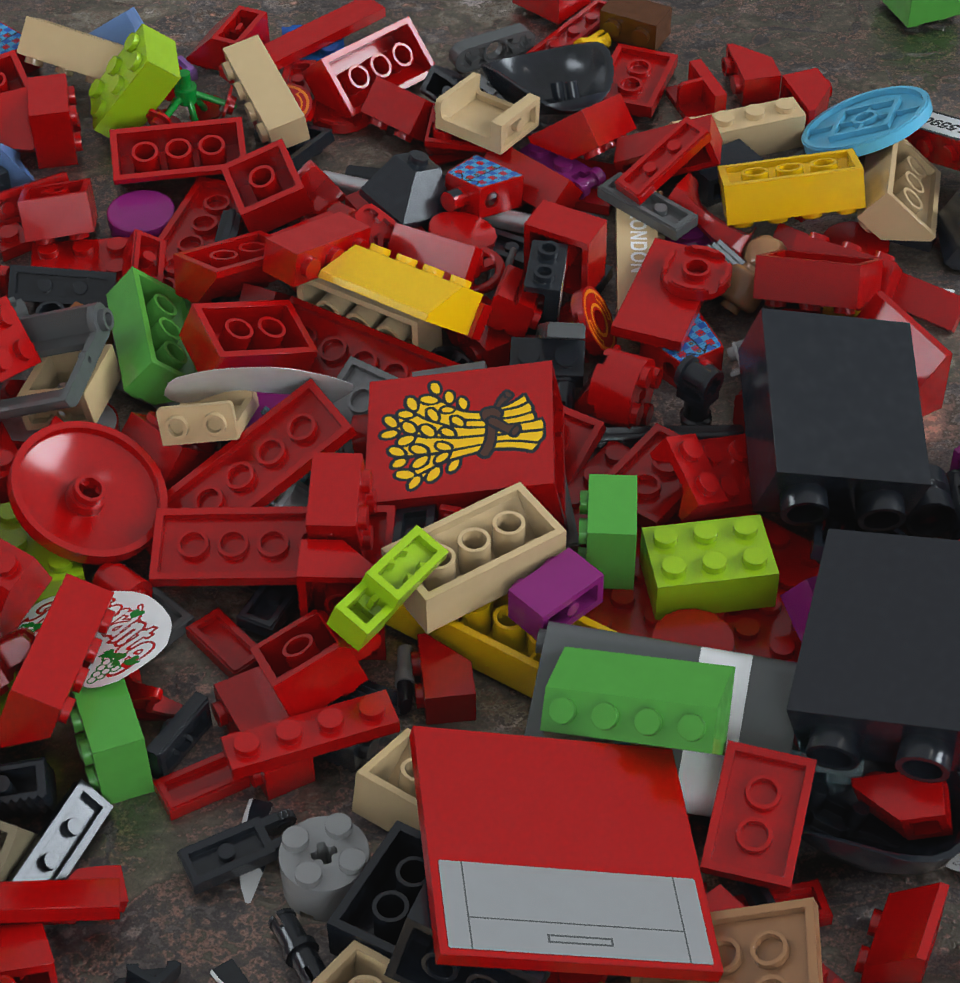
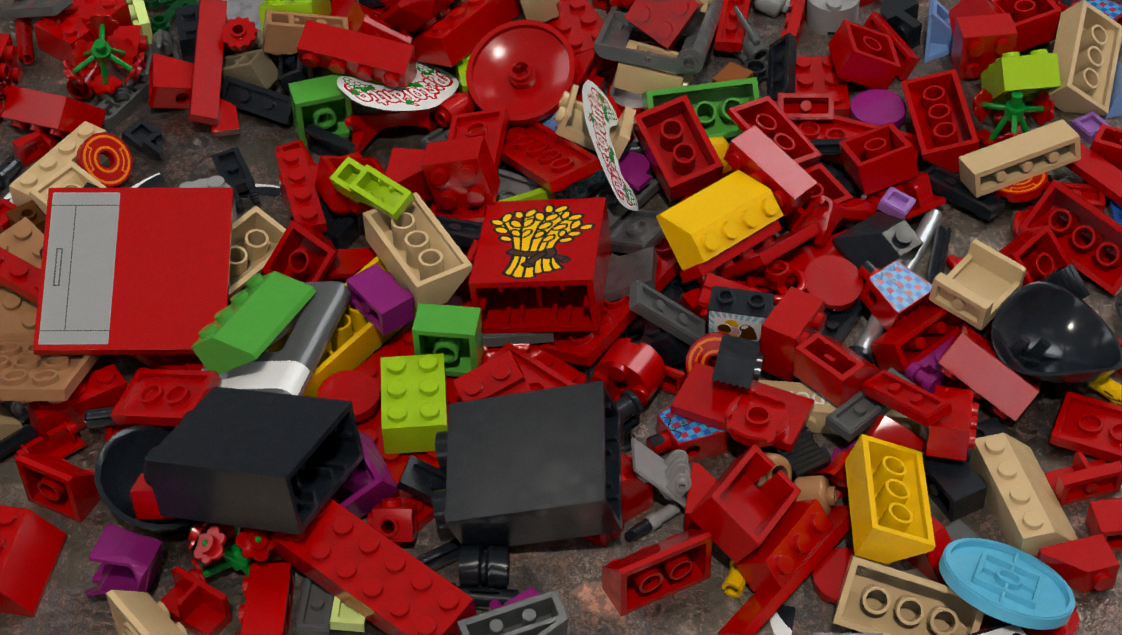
camera: 95 degrees right, 0 degrees up
none -> red slope [262,220,338,282]
none -> black brick [712,334,764,389]
none -> red slope [793,332,882,407]
none -> medium lavender tile [876,186,916,220]

